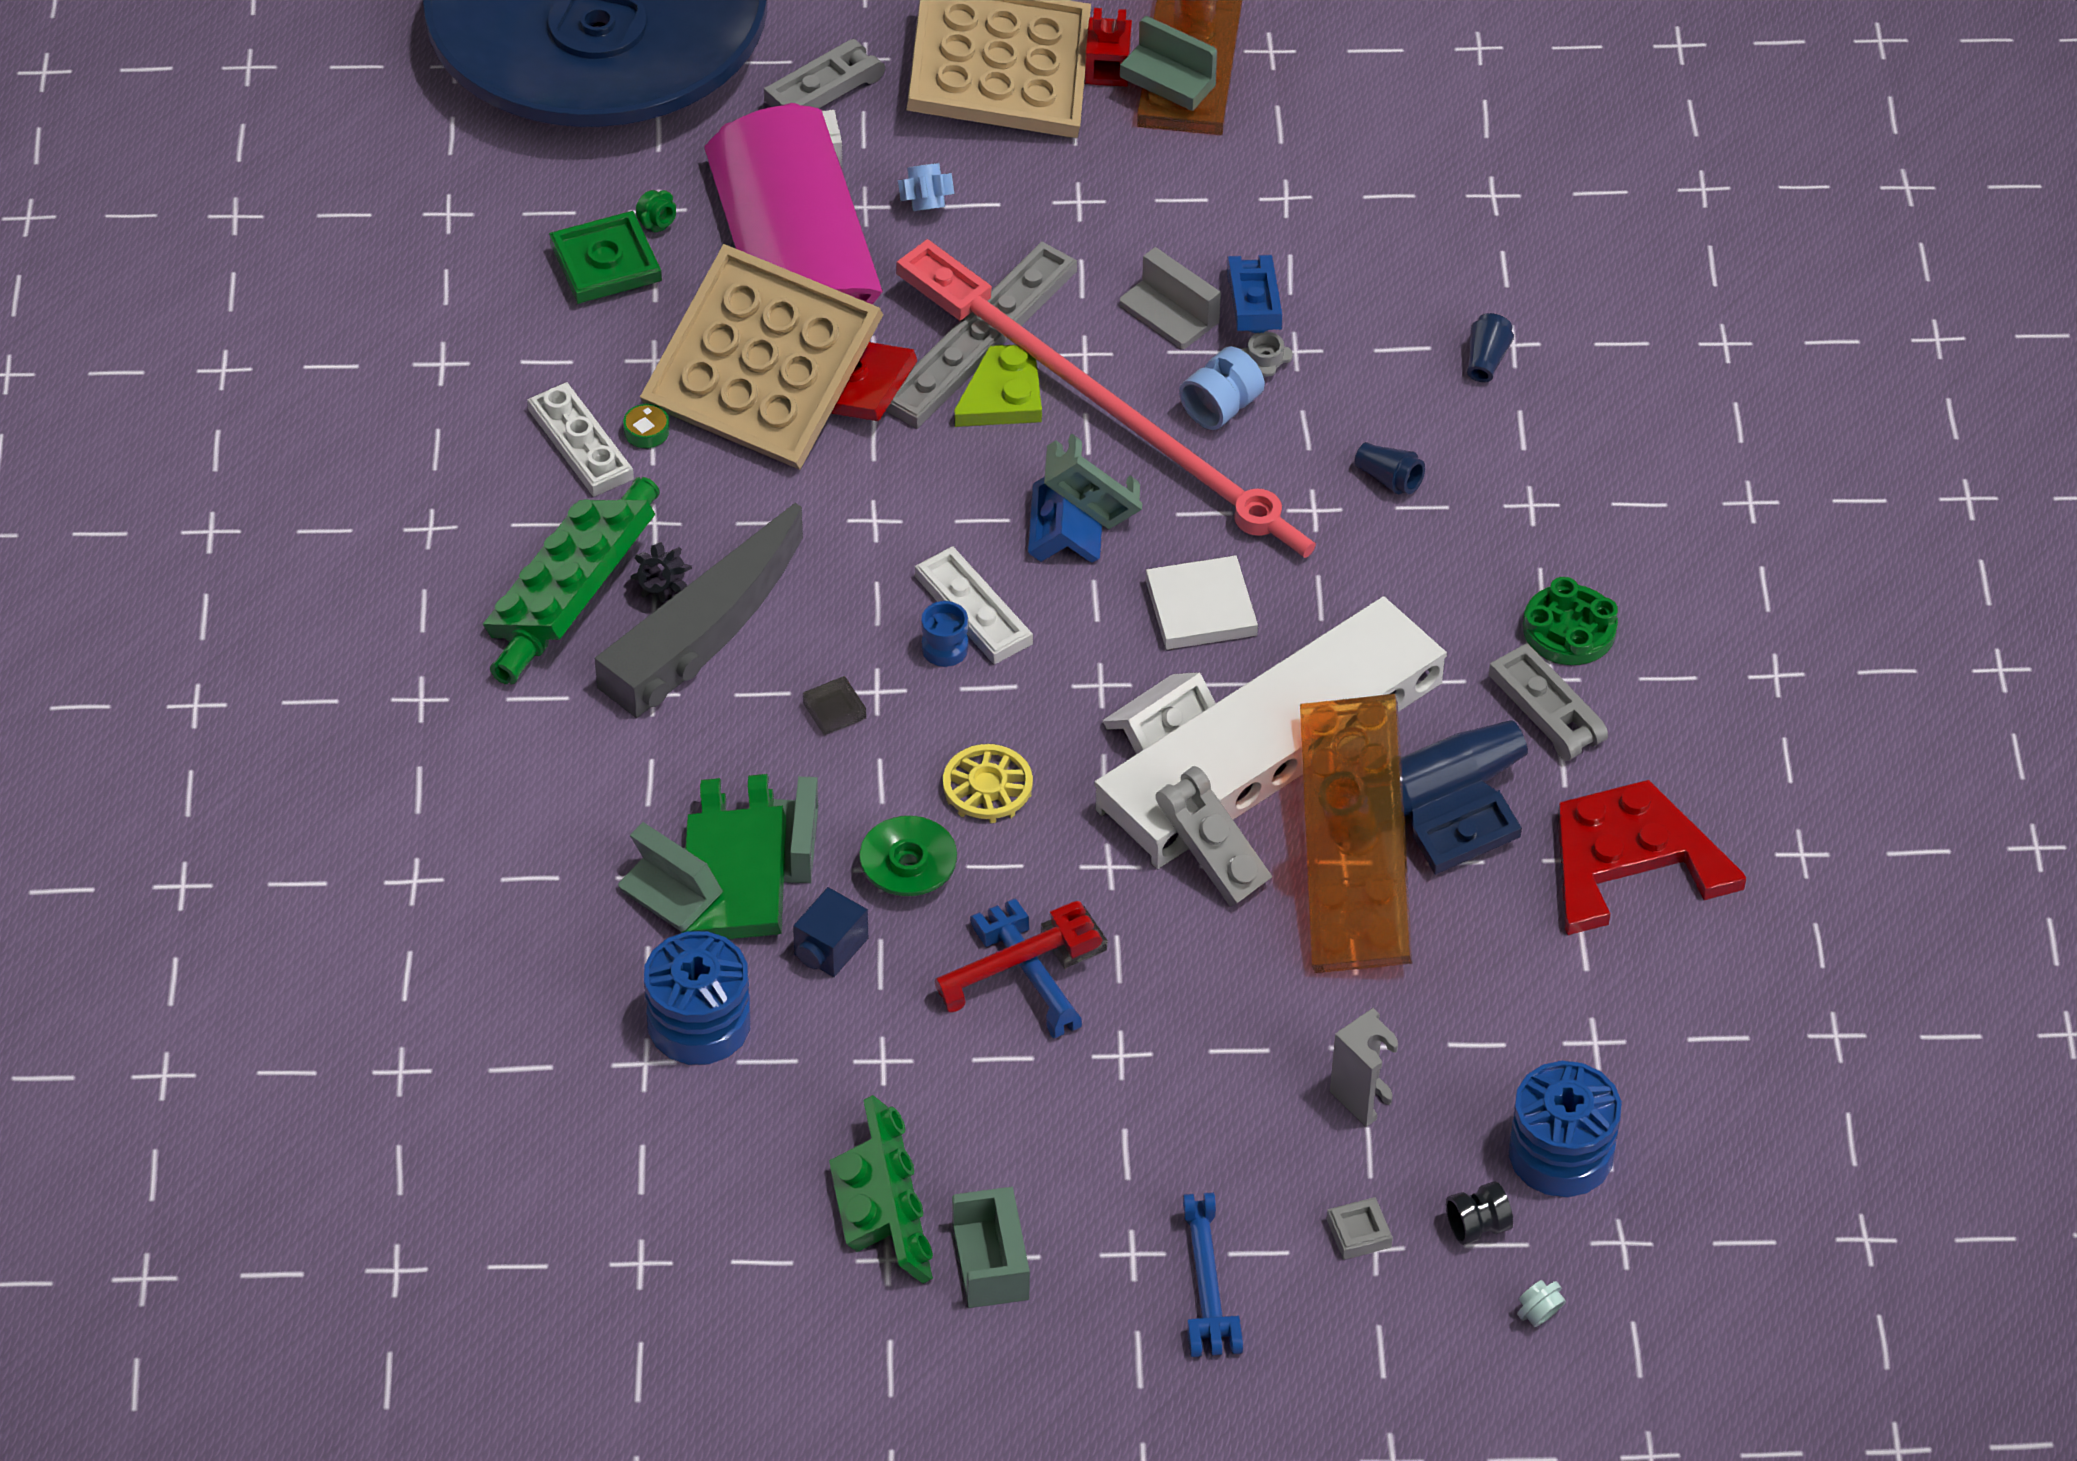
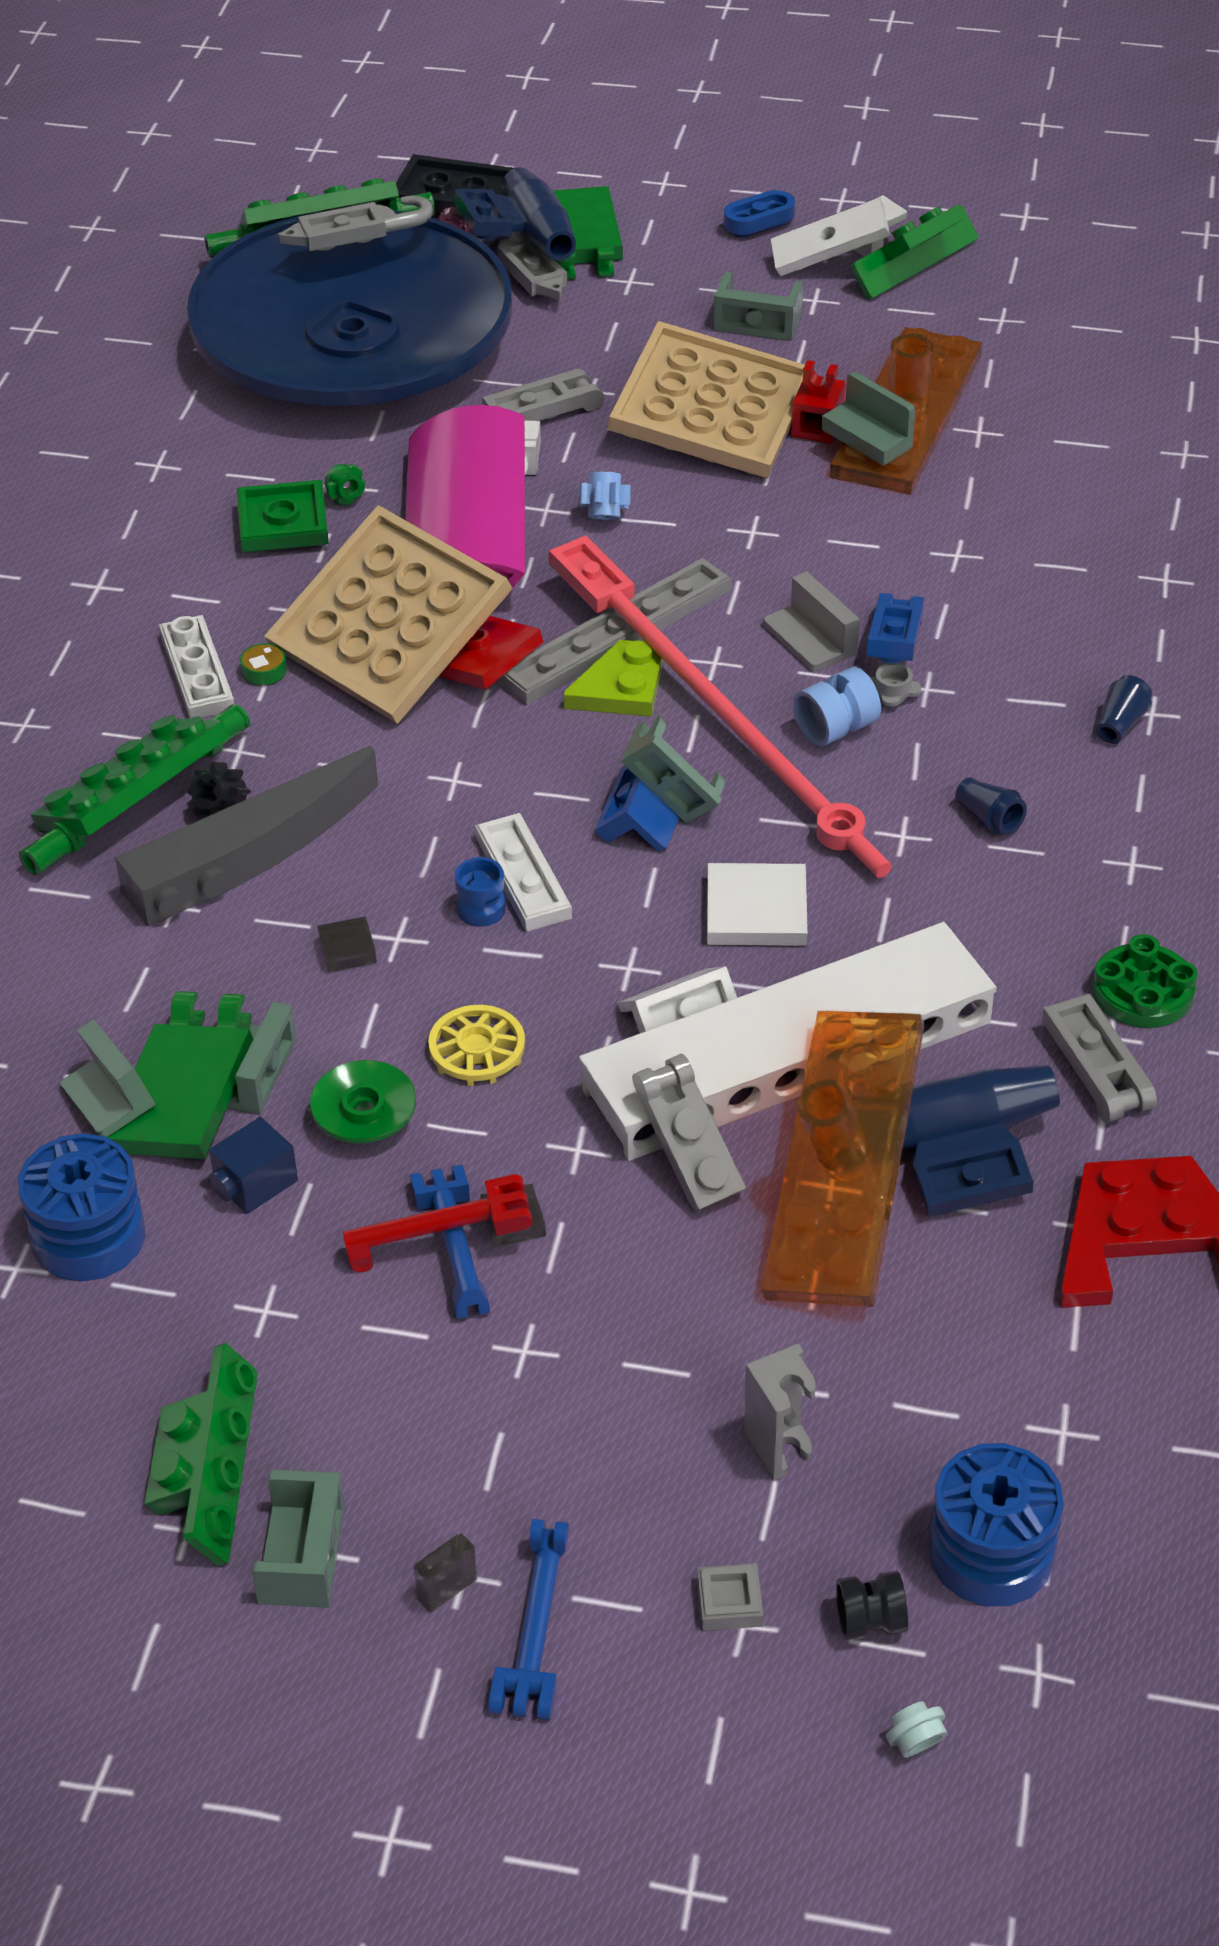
camera: 15 degrees right, 5 degrees down
none -> clear smoke tile [414,1533,477,1613]

